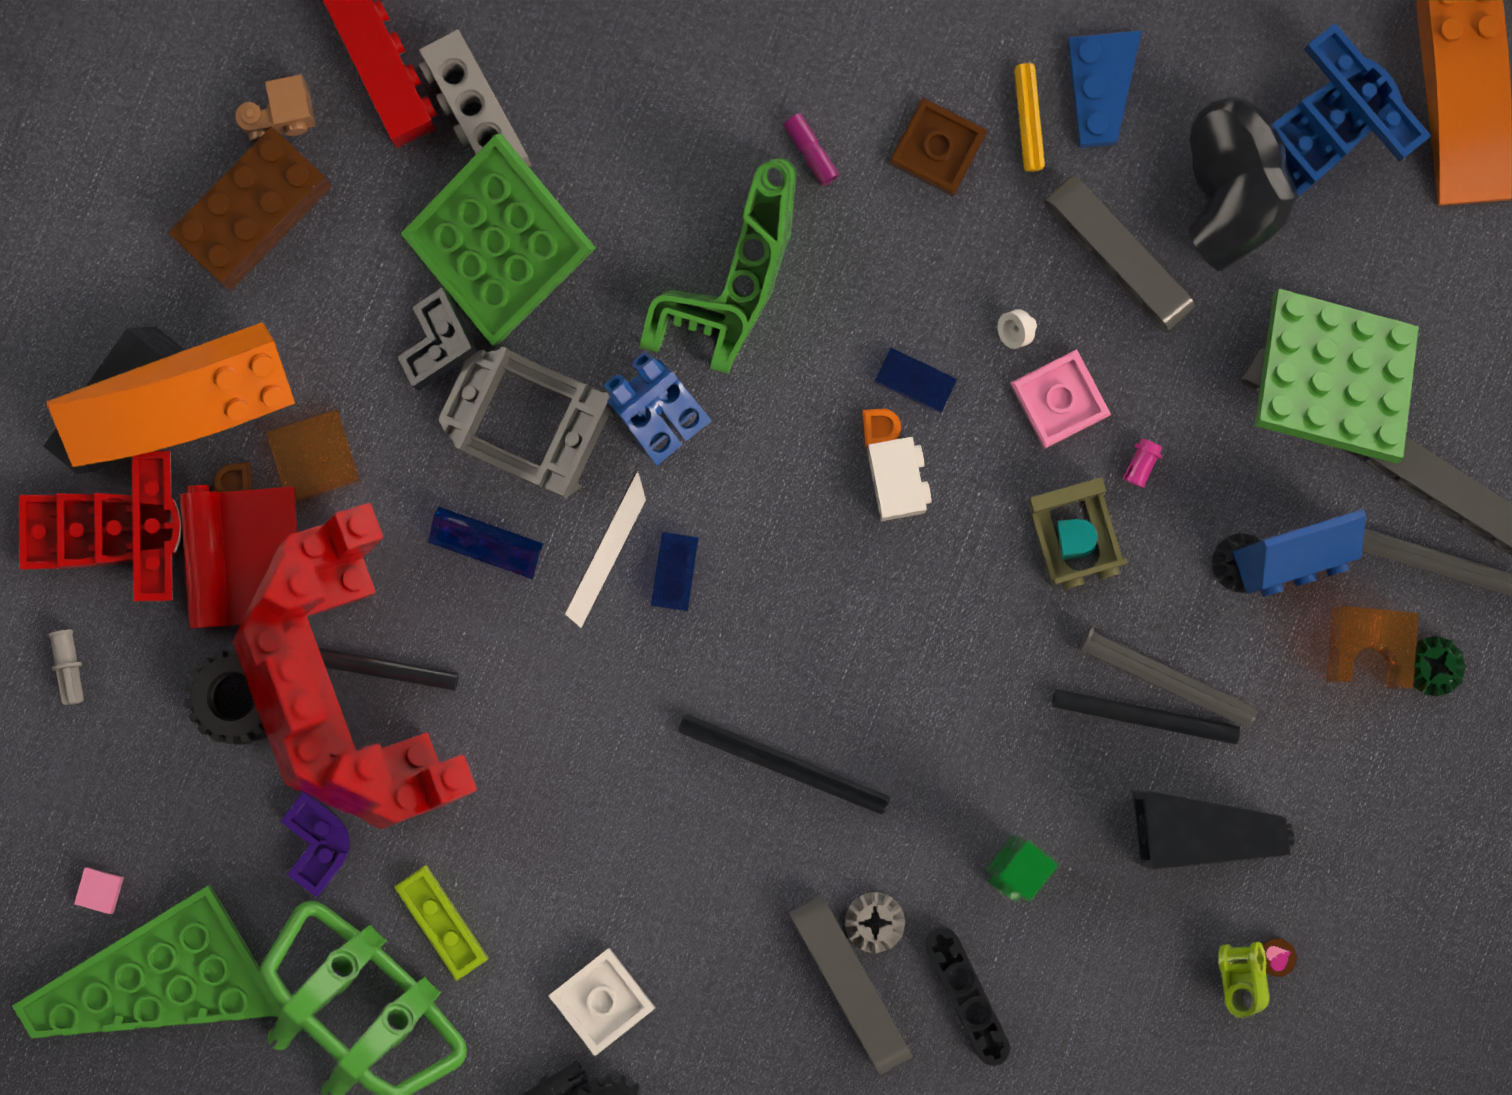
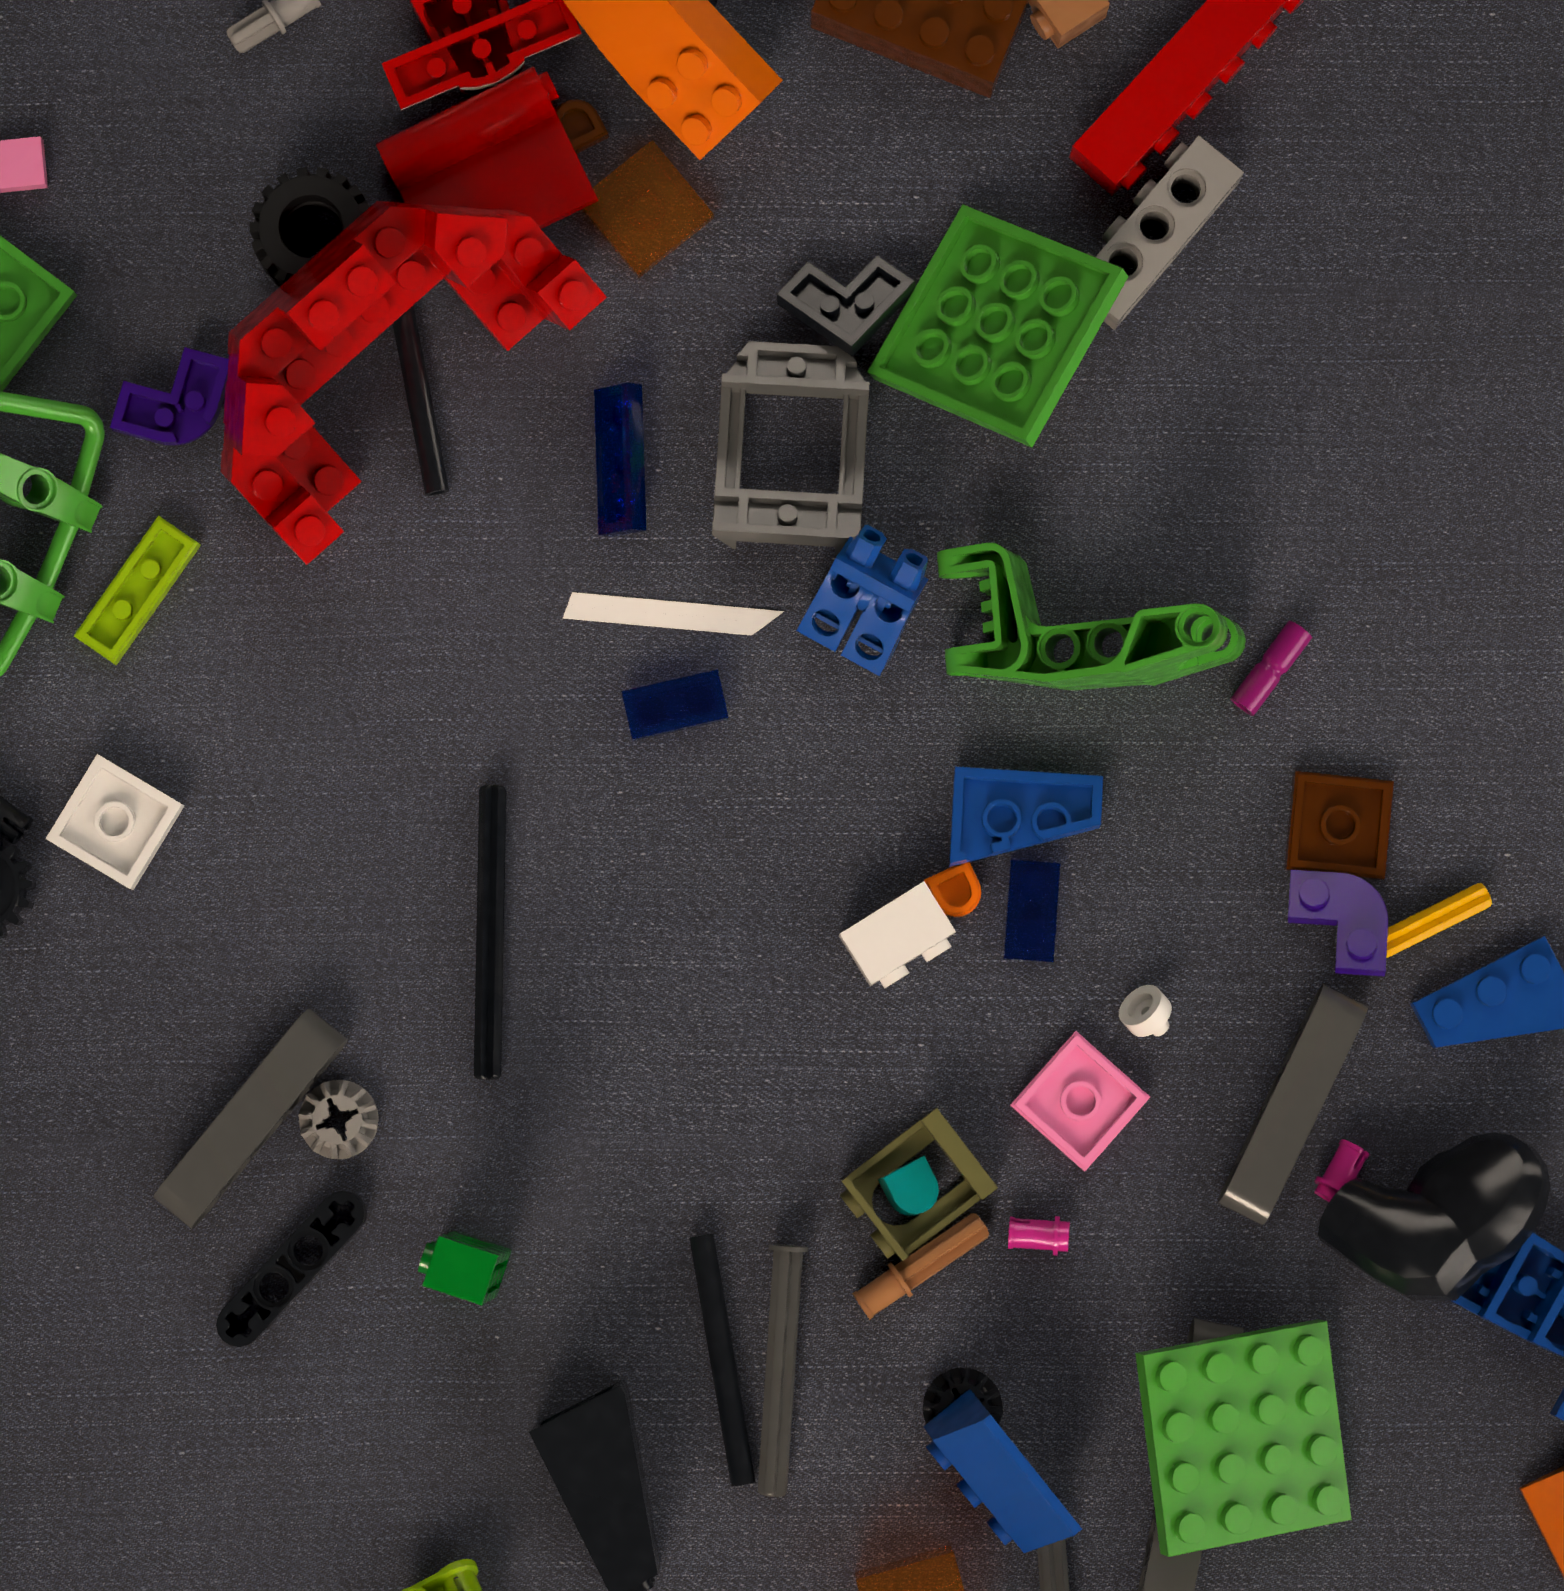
camera: 65 degrees right, 0 degrees up
none -> medium nougat axle [852,1213,990,1320]
none -> blue wing [949,767,1103,867]
none -> dark purple plate [1288,870,1388,976]
none -> dark pink pin [1314,1139,1370,1202]

